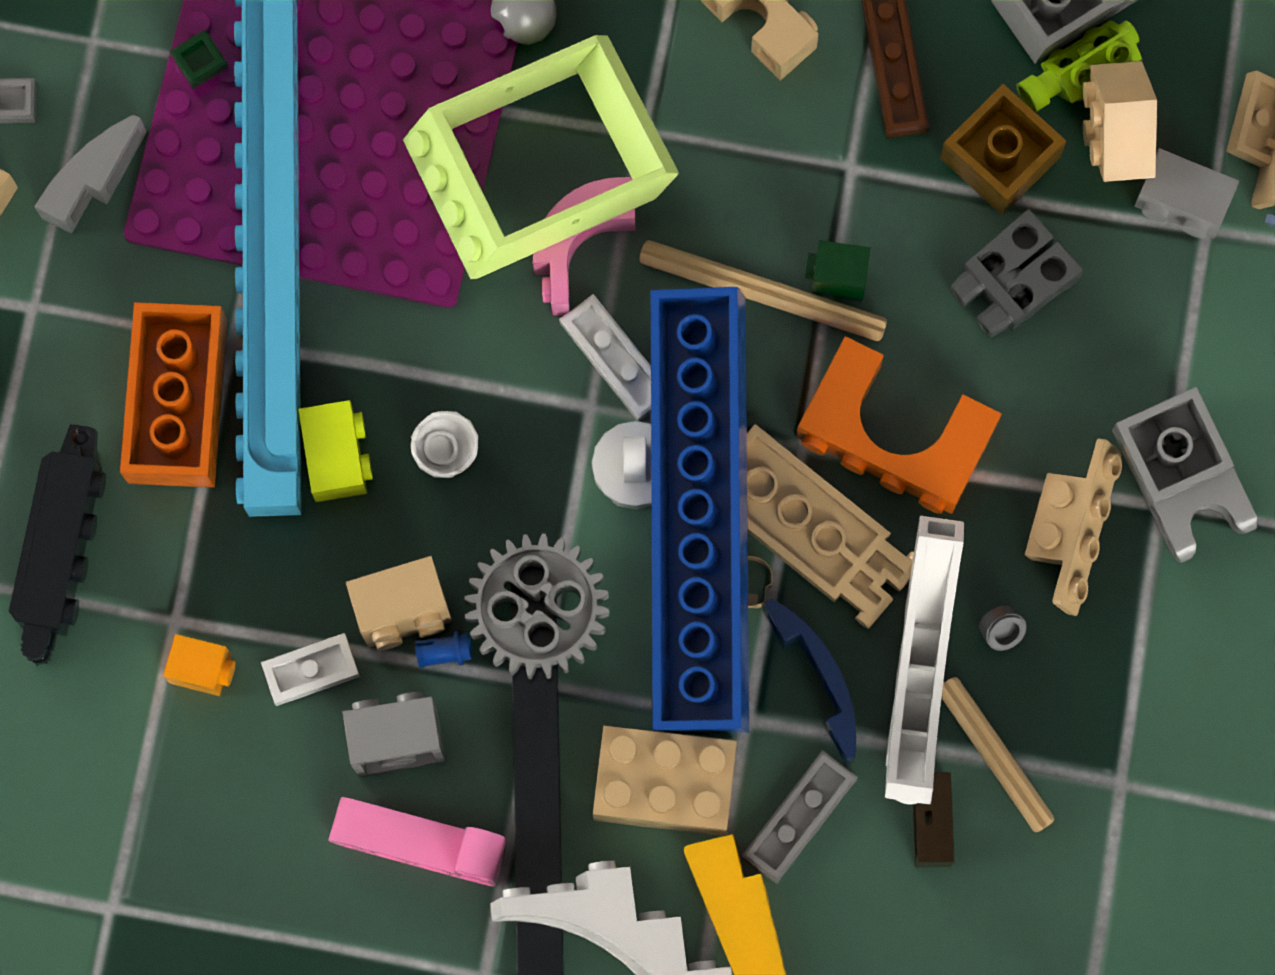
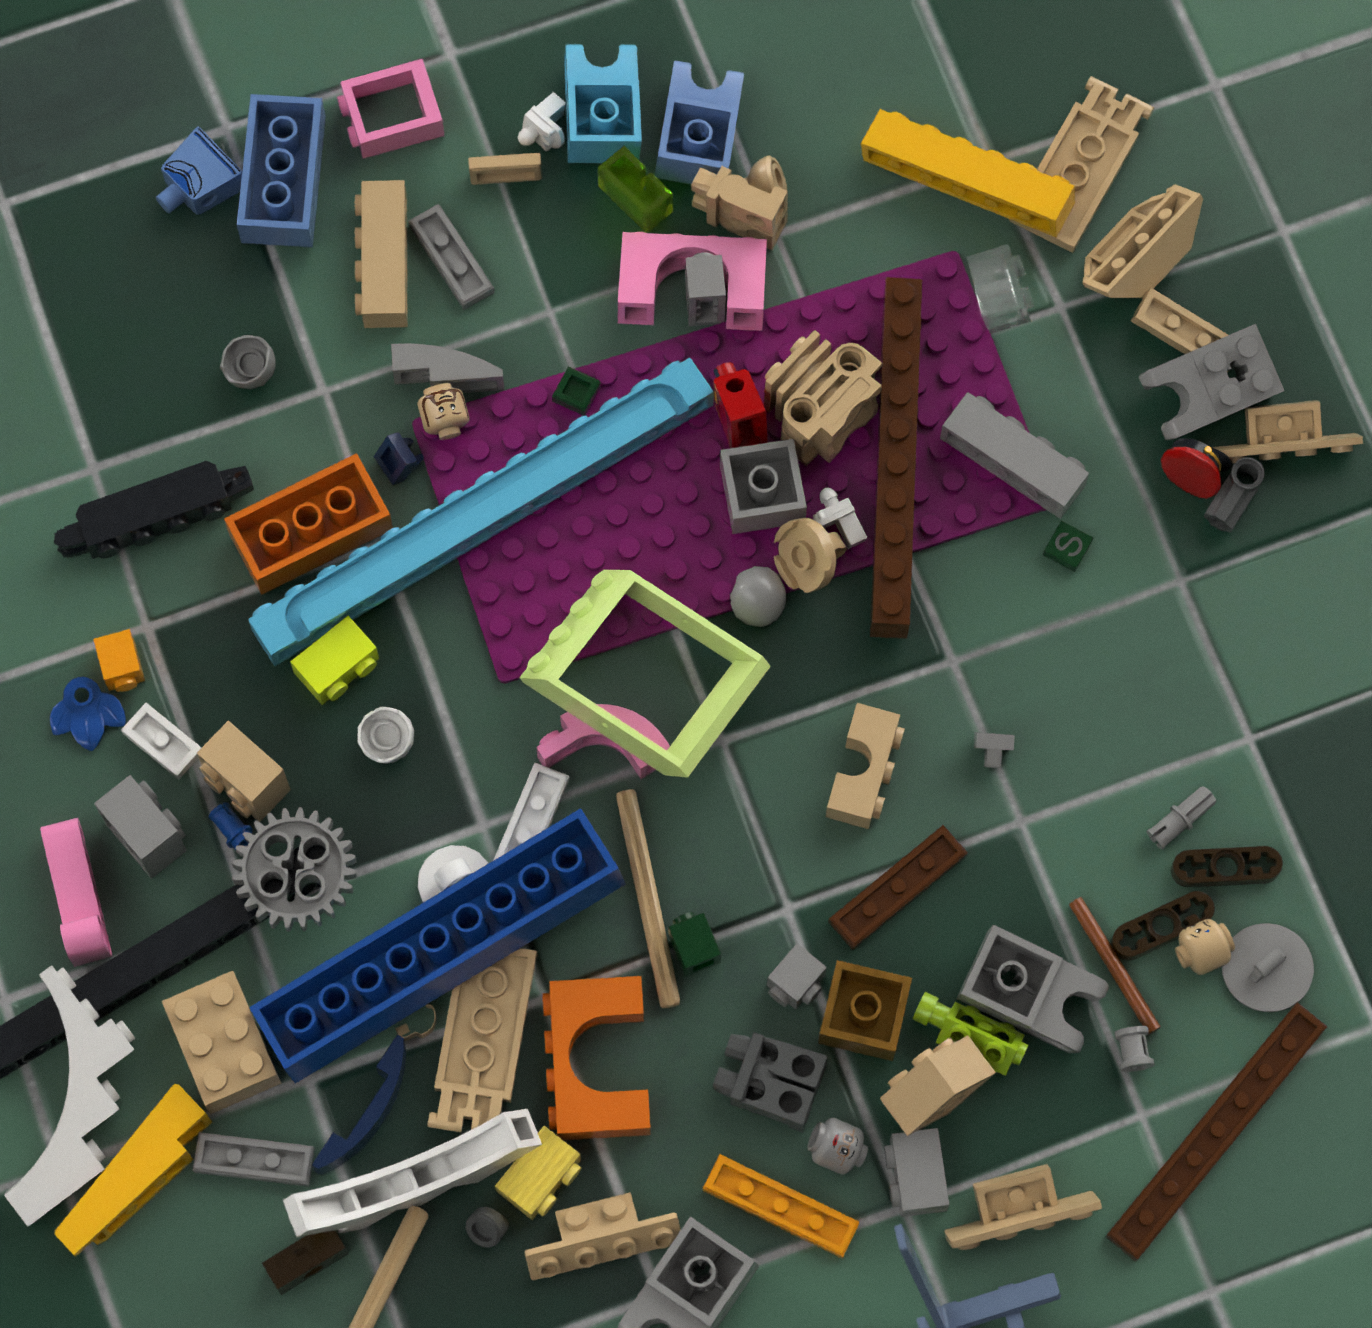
camera: 55 degrees right, 5 degrees down
none -> blue plate [50,677,126,751]
none -> dark blue tile [373,432,424,485]
none -> tan head [417,383,469,440]
none -> light yellow brick [495,1126,582,1220]
none -> light orange tile [703,1154,860,1259]
none -> light grey brick [767,943,827,1010]
none -> light grey head [807,1118,868,1175]

